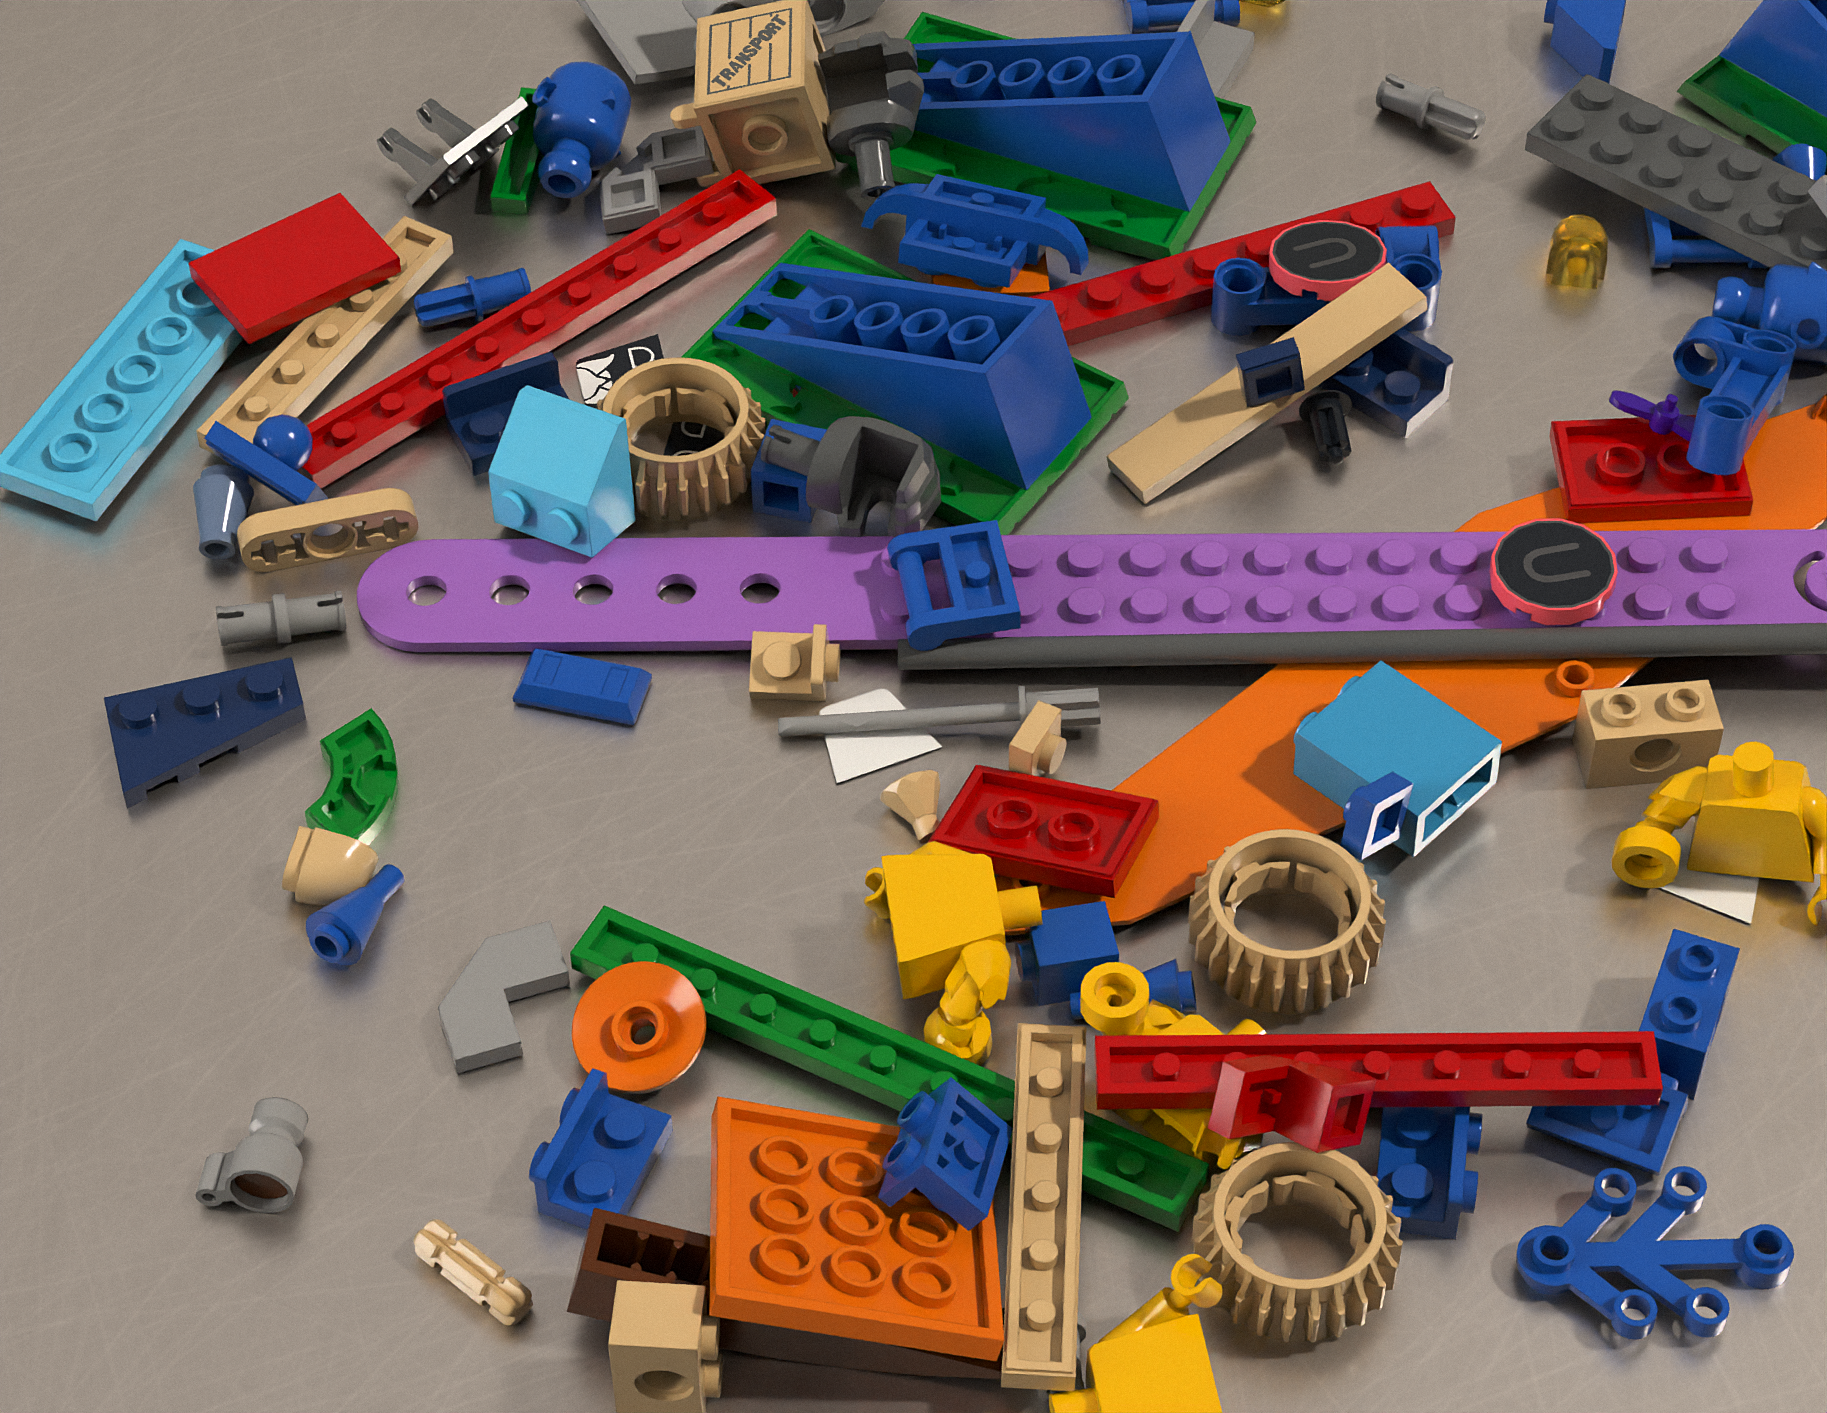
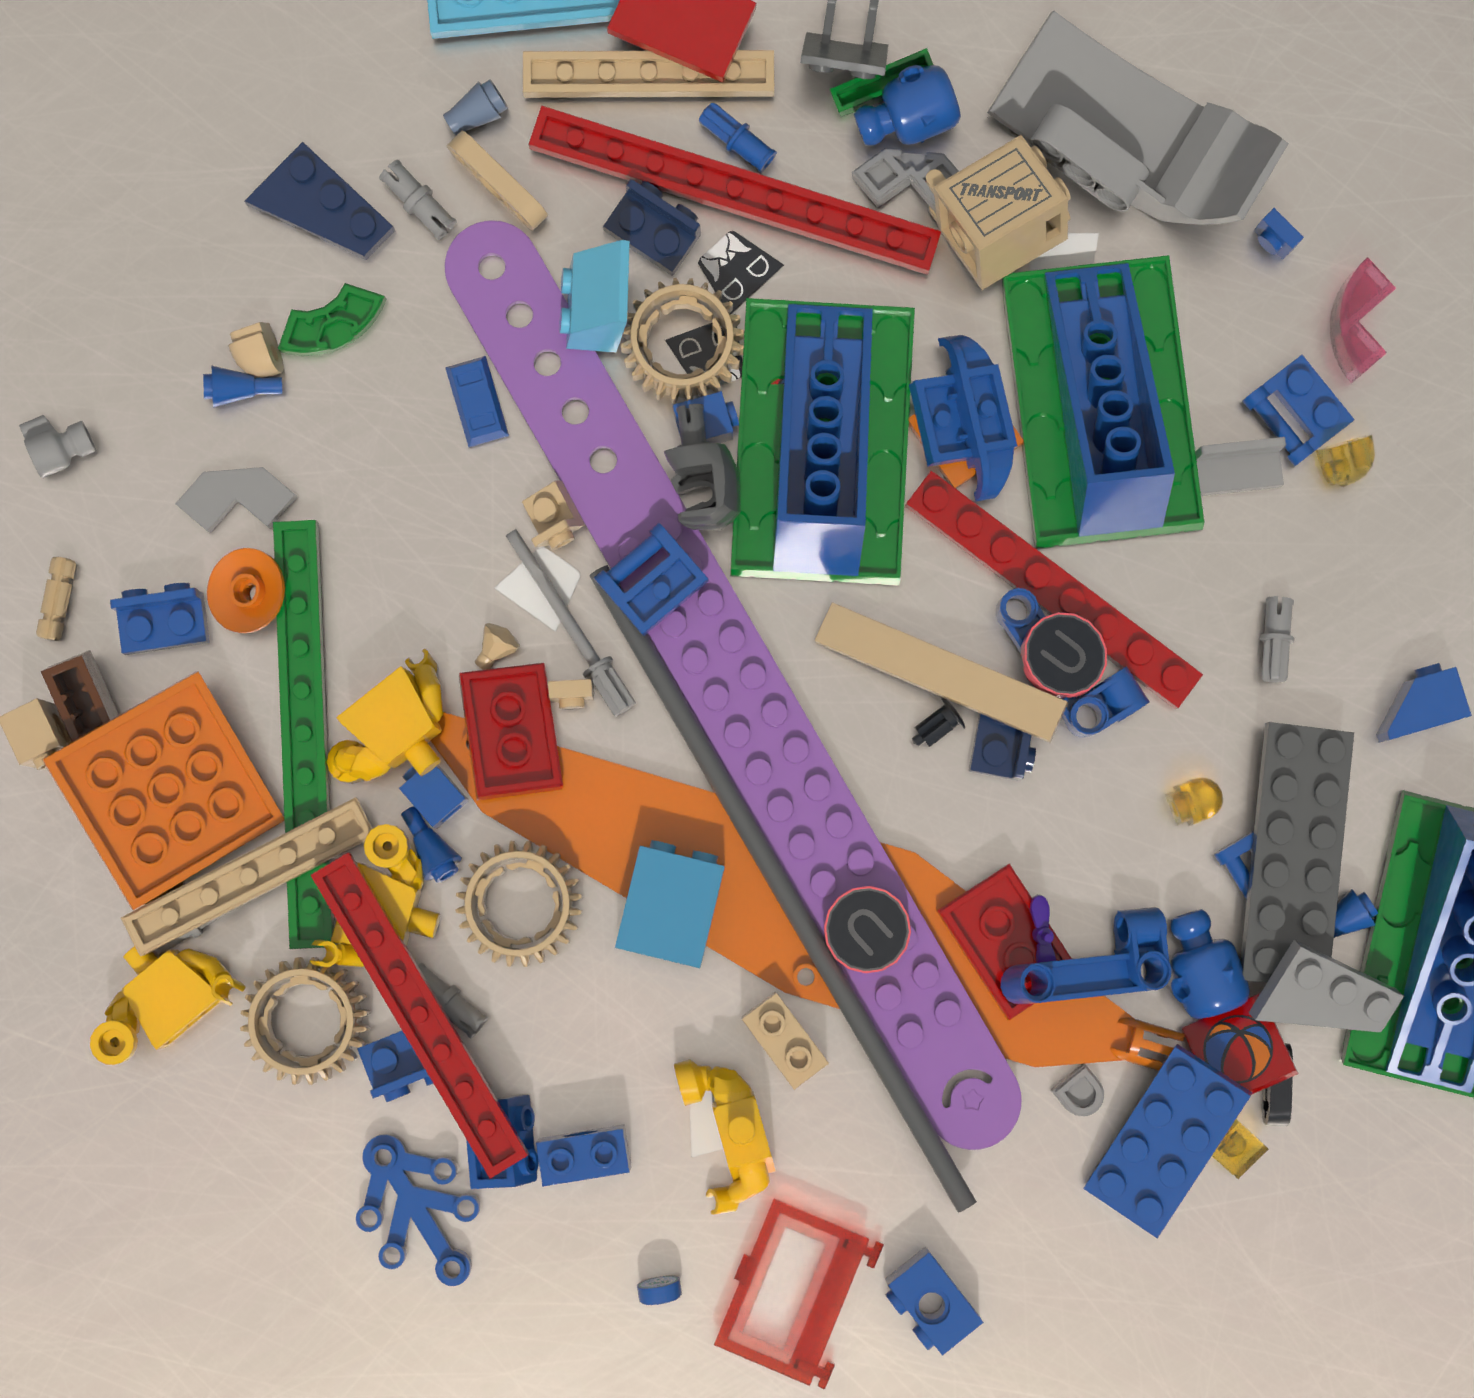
camera: 55 degrees right, 35 degrees up
blue tile [204,414,328,505] -> none
dark grey piece [818,31,924,200] -> none
blue bracket [878,1077,1013,1231] -> none
red slope [1208,1055,1376,1153] -> none
dark blue tile [1236,337,1305,407] -> none
blue plate [1340,771,1414,861] -> none

